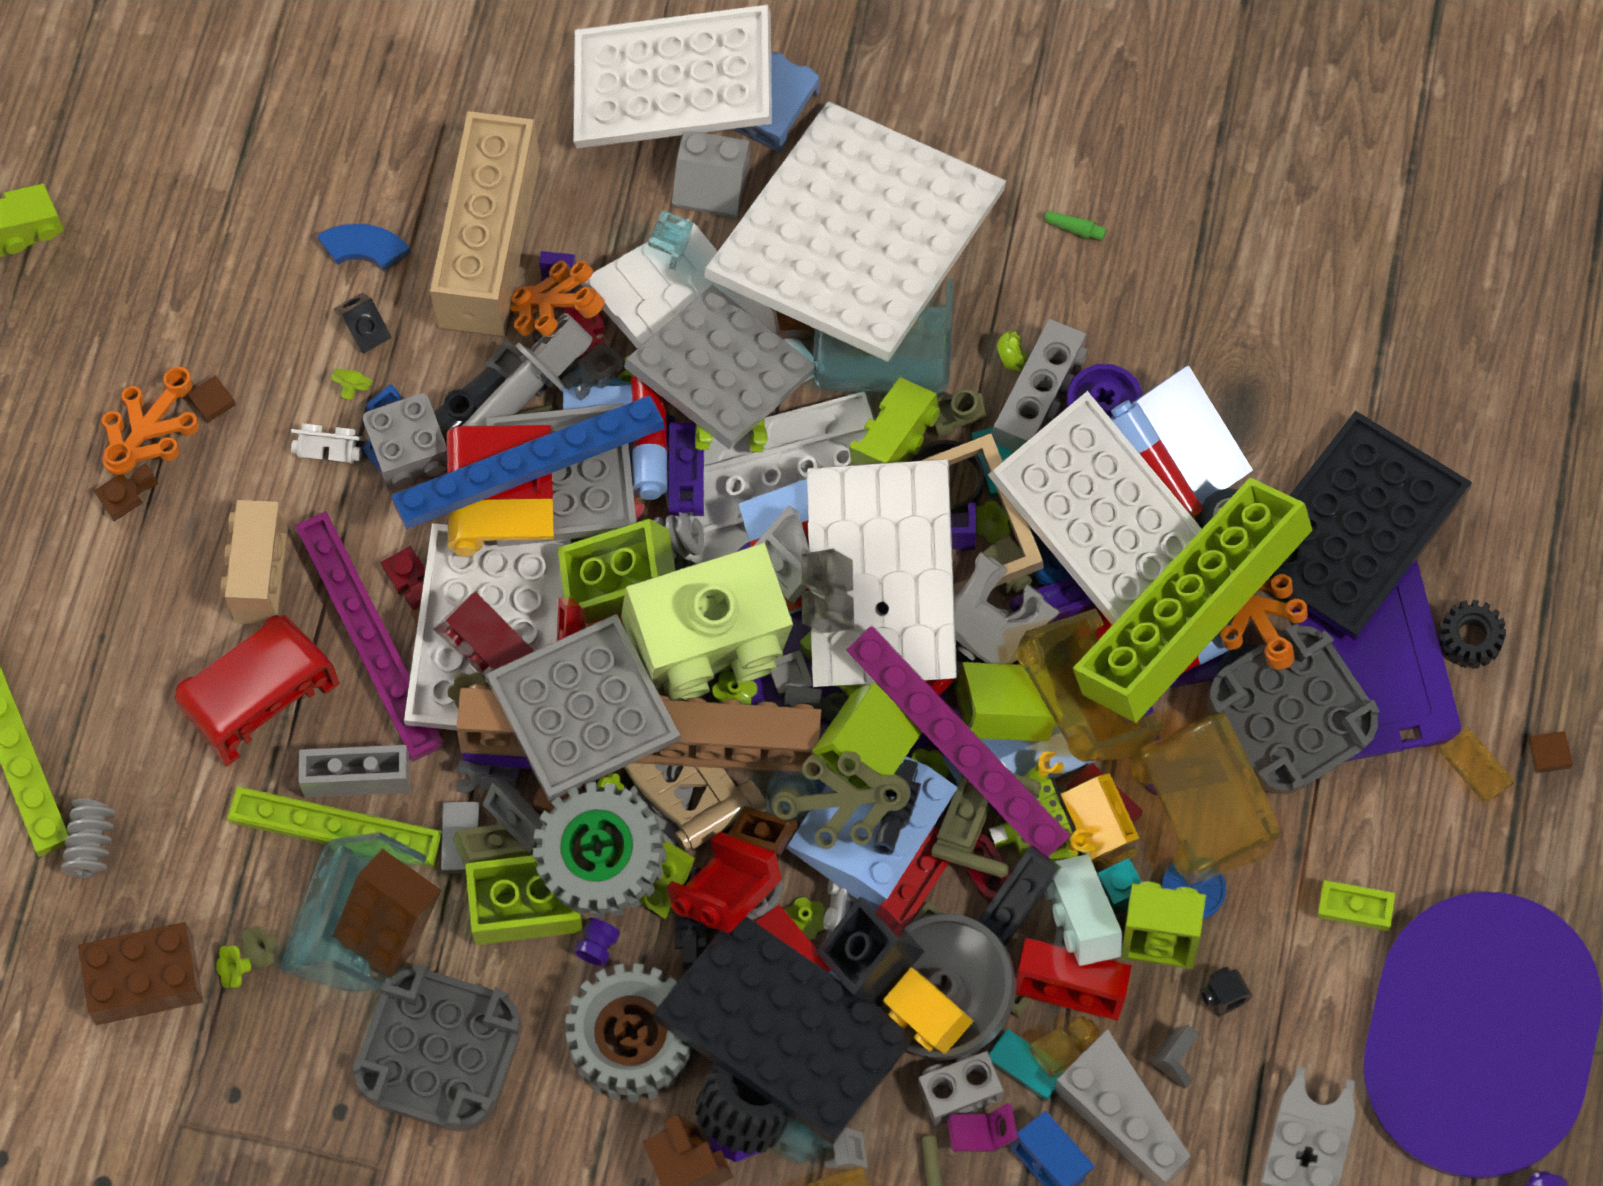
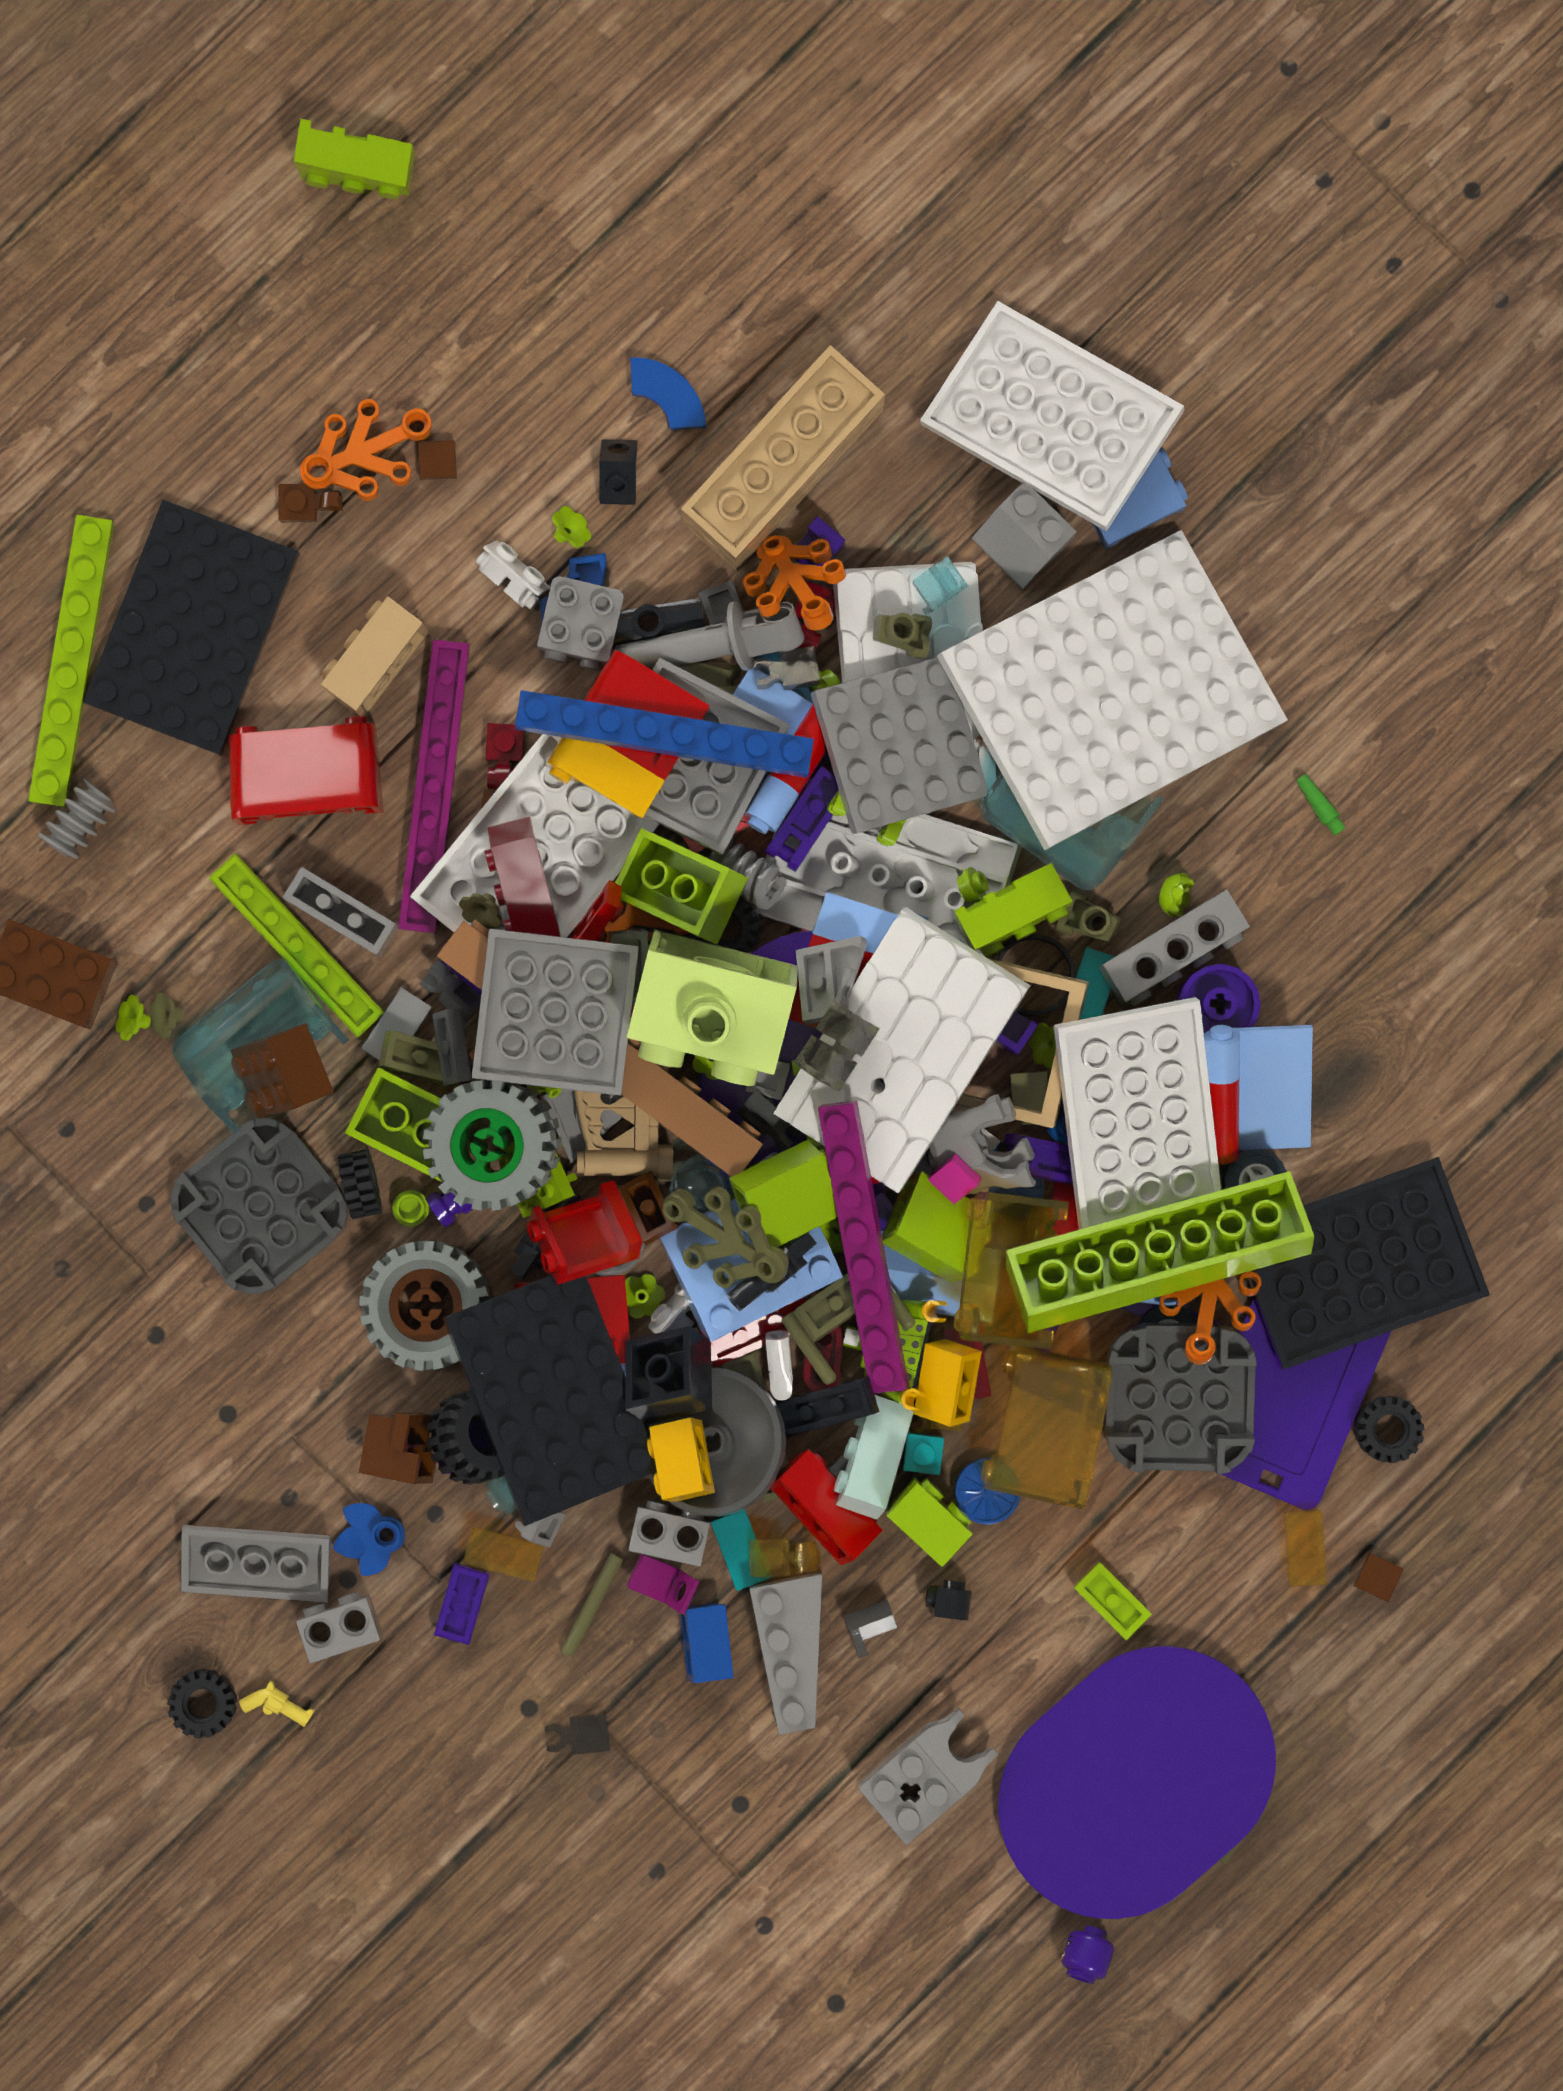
camera: 30 degrees right, 20 degrees up
none -> black plate [83,500,300,756]
none -> black tyre [338,1149,382,1219]
none -> lime plate [392,1190,429,1227]
none -> white bar [766,1330,793,1401]
none -> olive plate [873,613,932,659]
none -> dark pink tile [928,1153,981,1204]
none -> lime plate [957,867,989,903]

